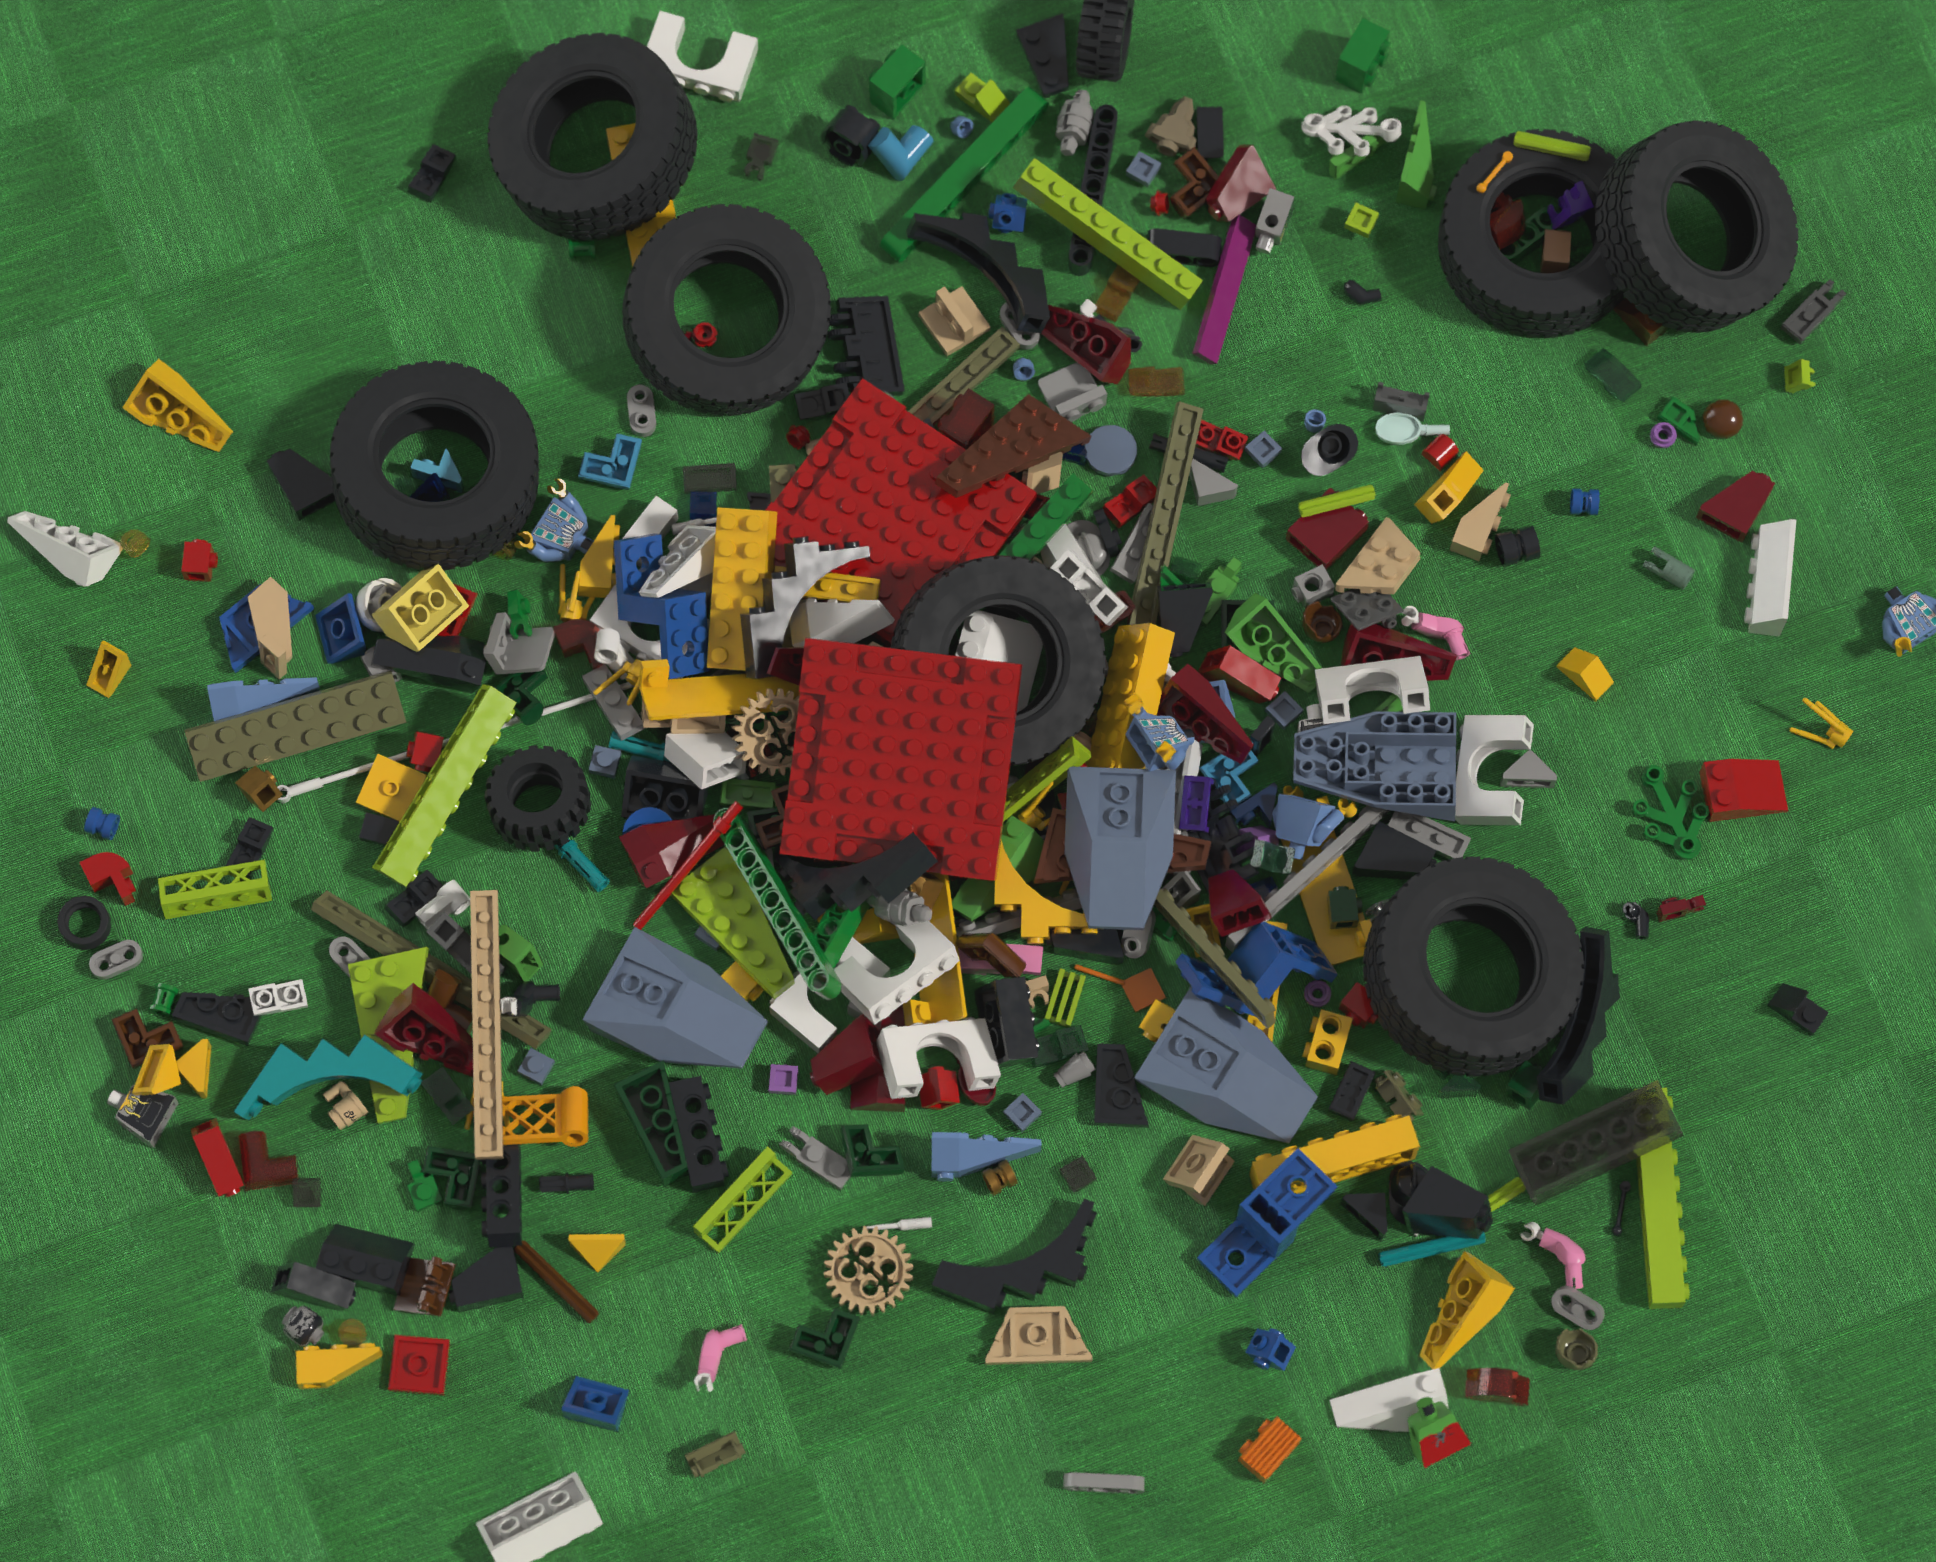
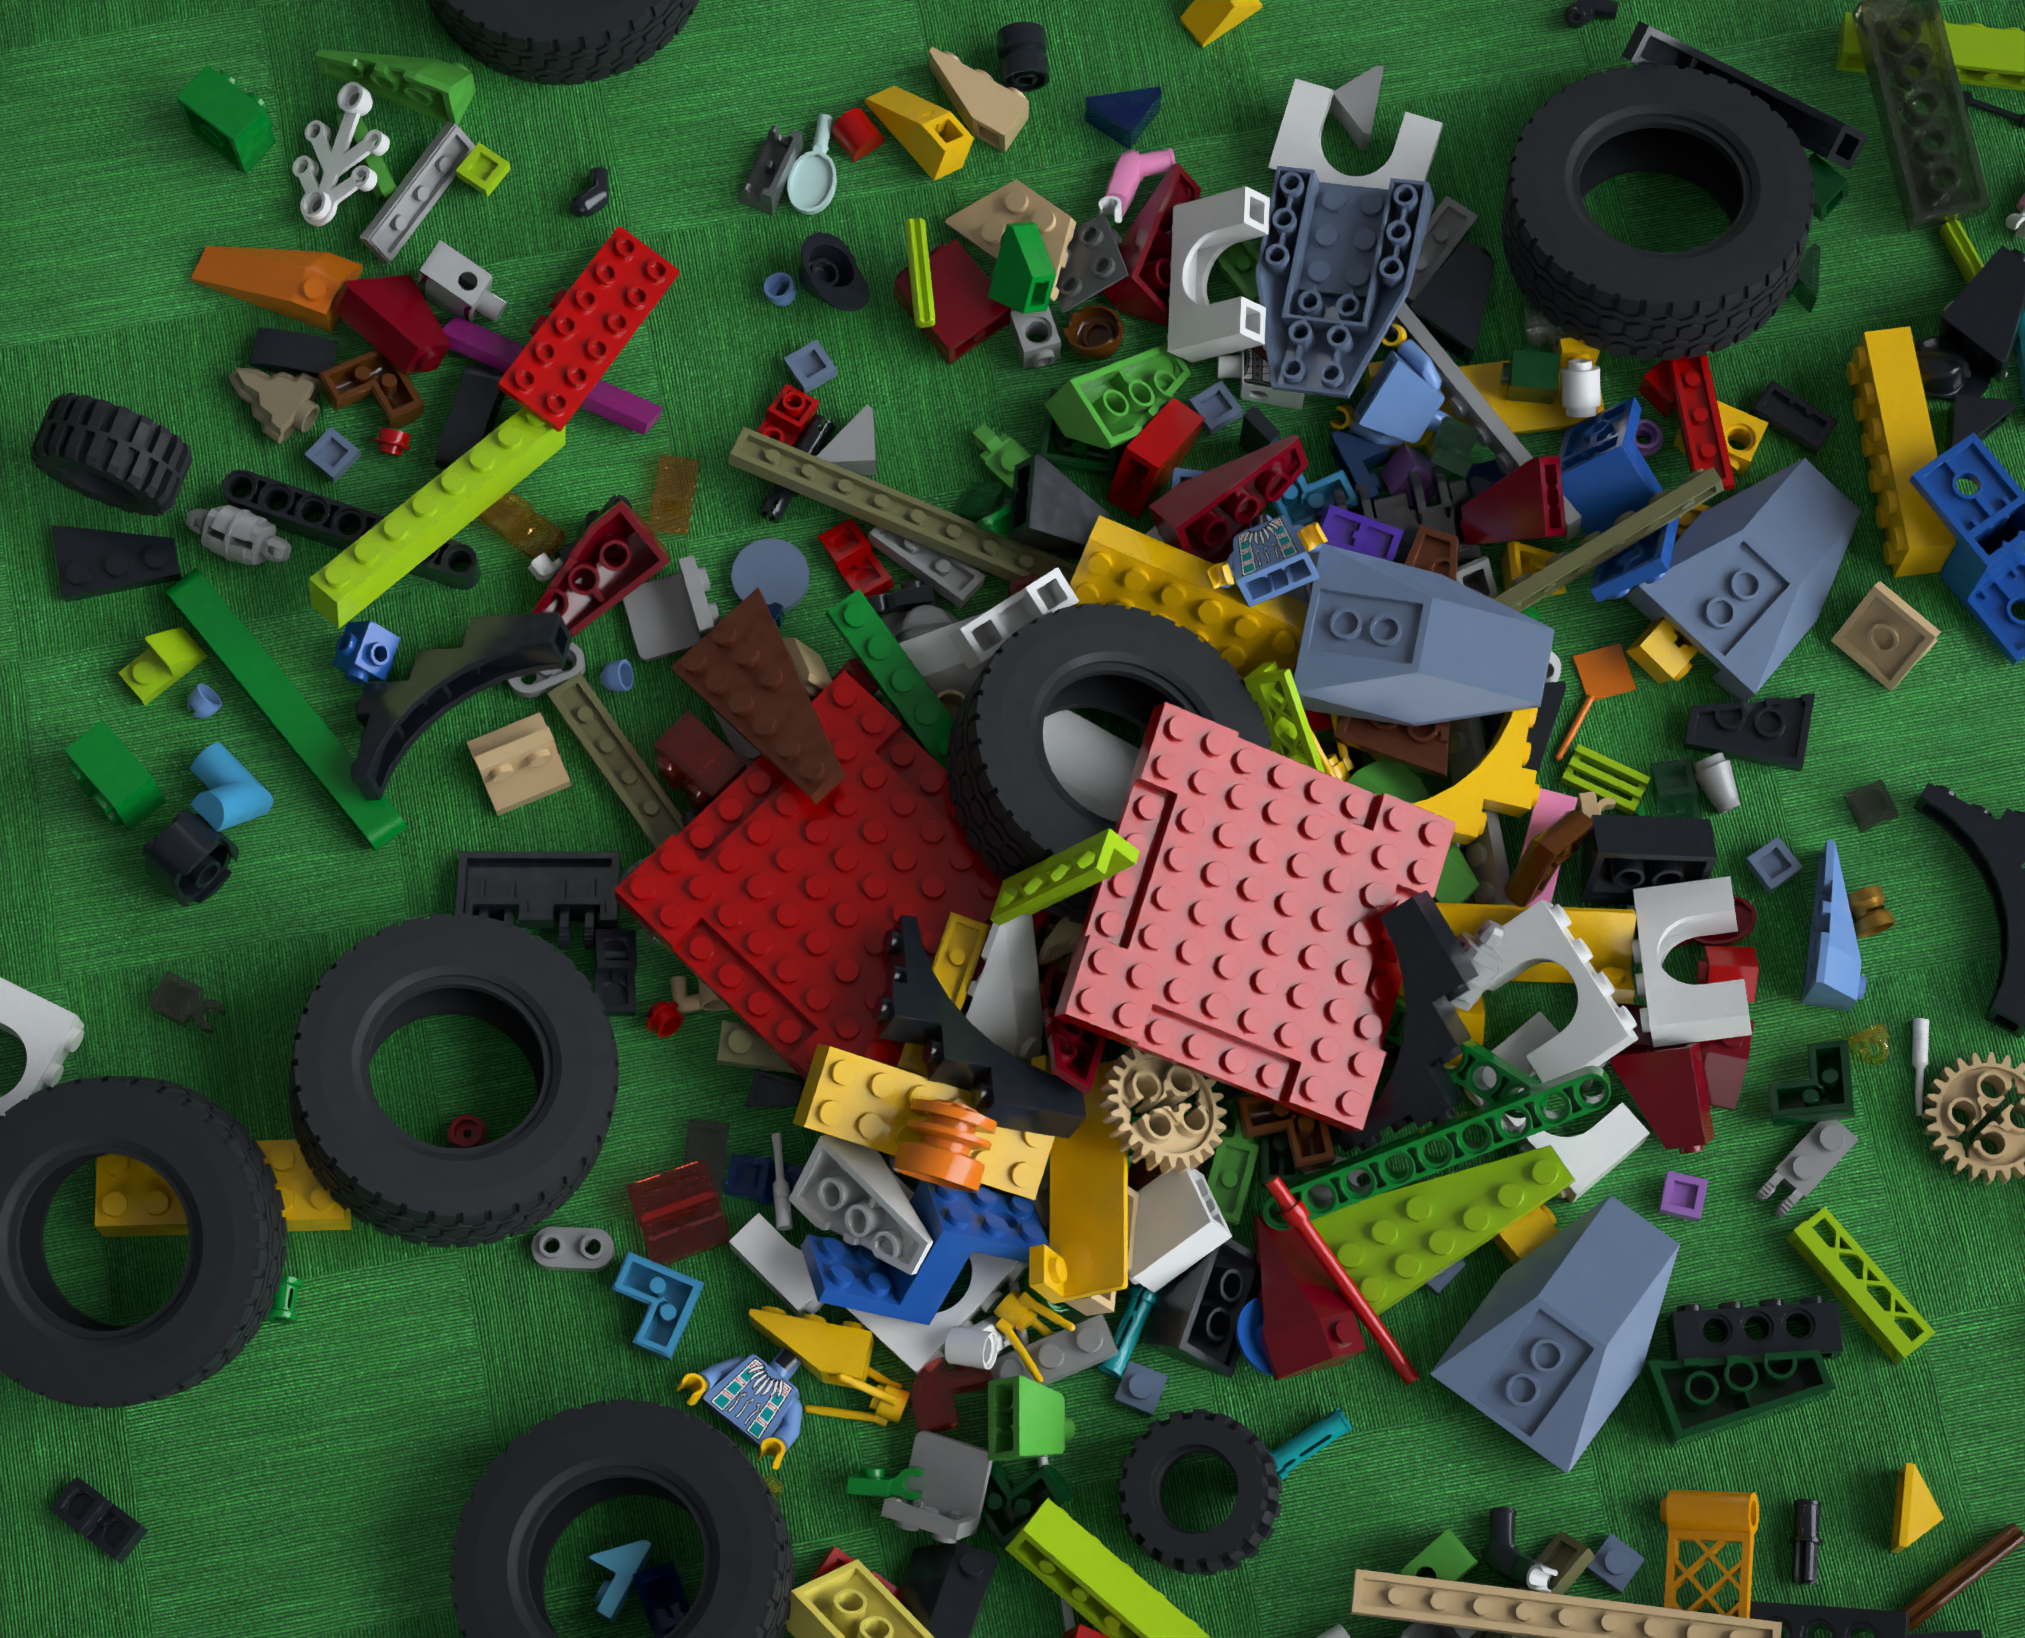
camera: 80 degrees left, 0 degrees up
olive hinge [1374,1070,1424,1122] -> none
none -> orange wedge [191,246,363,333]
none -> light grey tile [359,121,475,264]
none -> red bracket [497,226,680,432]
none -> clear red slope [626,1159,732,1266]
none -> orange wheel [893,1099,997,1193]
none -> green slope [988,221,1056,314]
none -> bright green torso [988,1375,1075,1461]
none -> lime fence [990,828,1140,926]
none -> clear blue slope [1085,86,1162,150]
none -> white brick [1561,359,1601,418]
none -> red tile [1665,354,1735,491]
none -> clear yellow tile [1848,1023,1891,1066]

